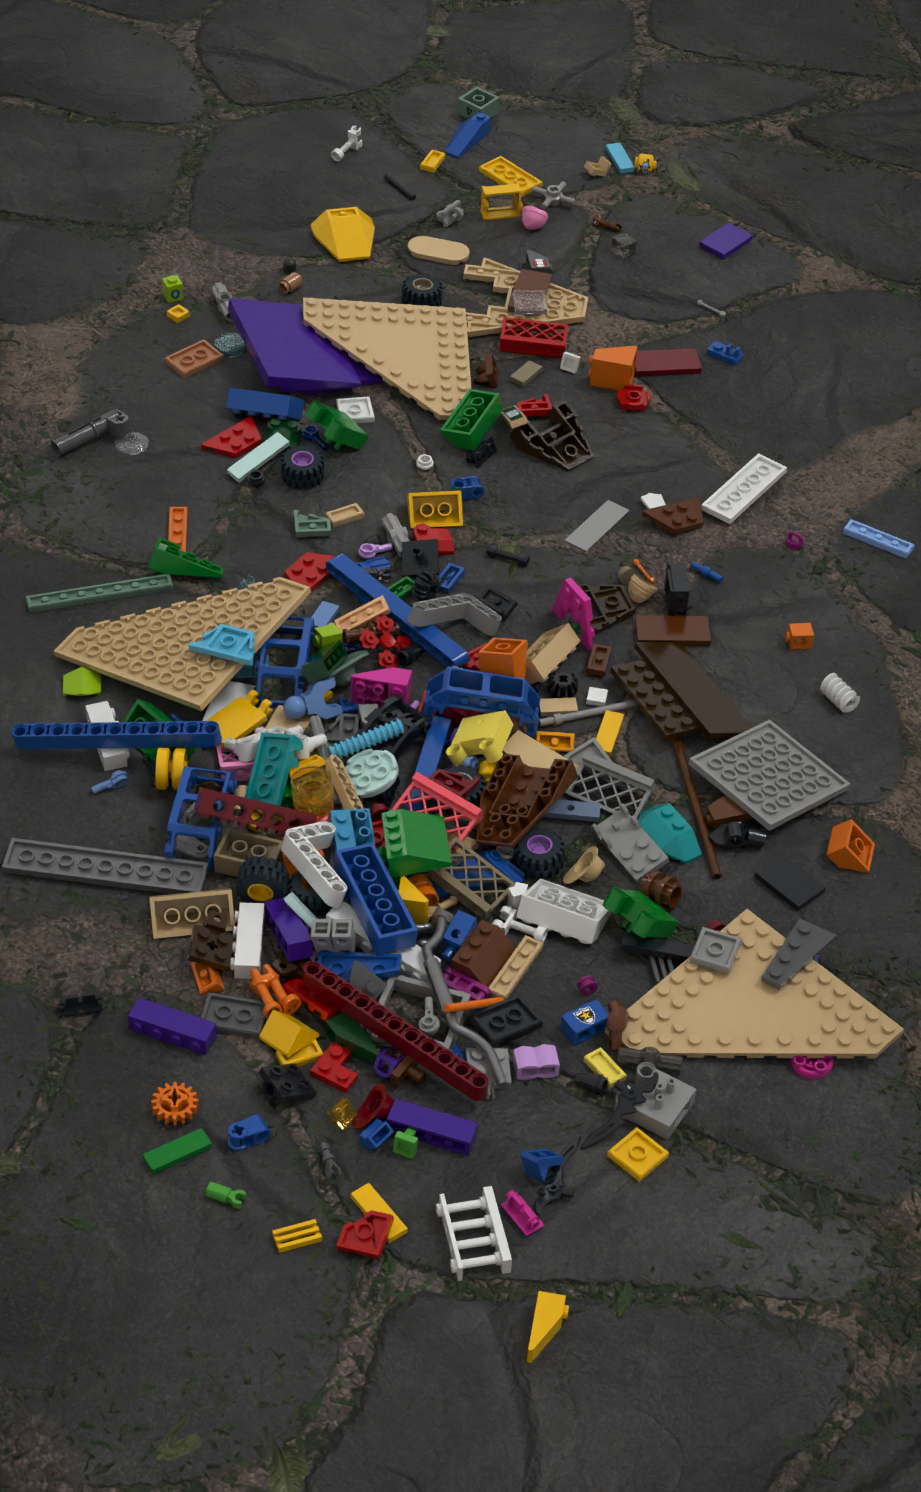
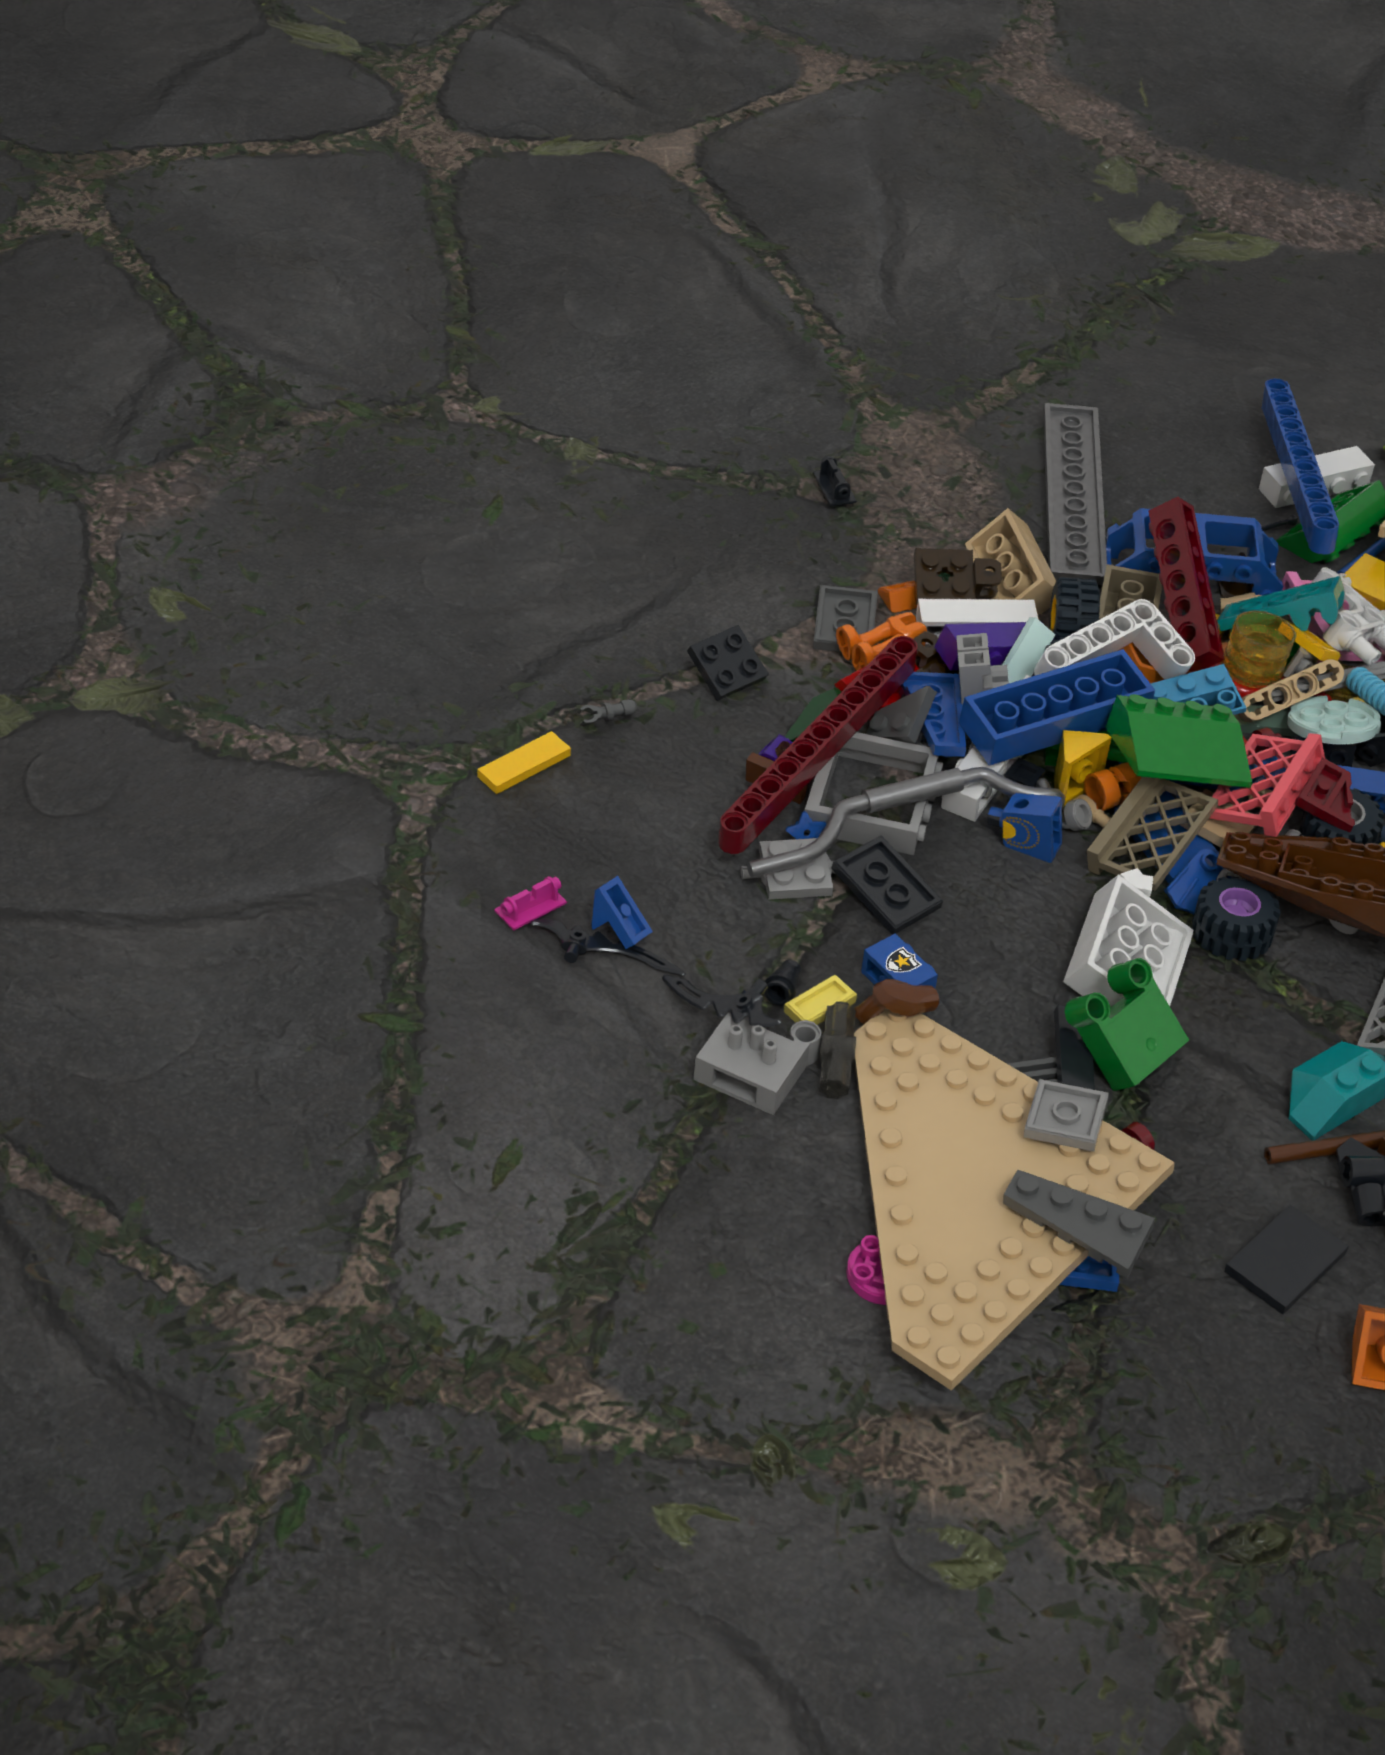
camera: 85 degrees right, 0 degrees up
medium blue plate [91,770,129,794] -> none
dark purple brick [128,998,217,1055] -> none
green tile [143,1128,212,1174] -> none
orange gear [151,1082,199,1126] -> none
yellow wheel [155,748,188,791] -> none
bright green bar [206,1181,246,1209] -> none
blue piece [227,1115,271,1151] -> none
yellow slope [259,1009,319,1057] -> none
yellow tile [272,1219,322,1253] -> none
yellow tile [276,1039,323,1067] -> none
red plate [310,1042,358,1094] -> none
clear yellow tile [327,1097,357,1129] -> none
red plate [336,1210,394,1259] -> none
dark red piece [352,1084,395,1129] -> none
blue piece [360,1118,394,1150] -> none
dark purple brick [387,1099,478,1156] -> none
bright green tile [393,1128,418,1159] -> none
light grey plate [419,997,440,1035] -> none
white fence [436,1186,512,1281] -> none
magenta plate [443,967,491,1001] -> none
orange bar [443,997,504,1013] -> none
reddish brown slope [451,920,516,987] -> none
tan tile [488,935,544,1000] -> none
white bar [492,906,548,942] -> none
lavender brick [512,1044,560,1080] -> none
yellow slope [527,1291,569,1363] -> none
sand blue tile [542,799,601,822] -> none
tan piece [563,846,605,884] -> none
magenta bush [577,976,598,996] -> none
light grey hinge [591,803,670,884] -> none
yellow tile [607,1127,669,1182] -> none
reddish brown piece [639,871,682,910] -> none

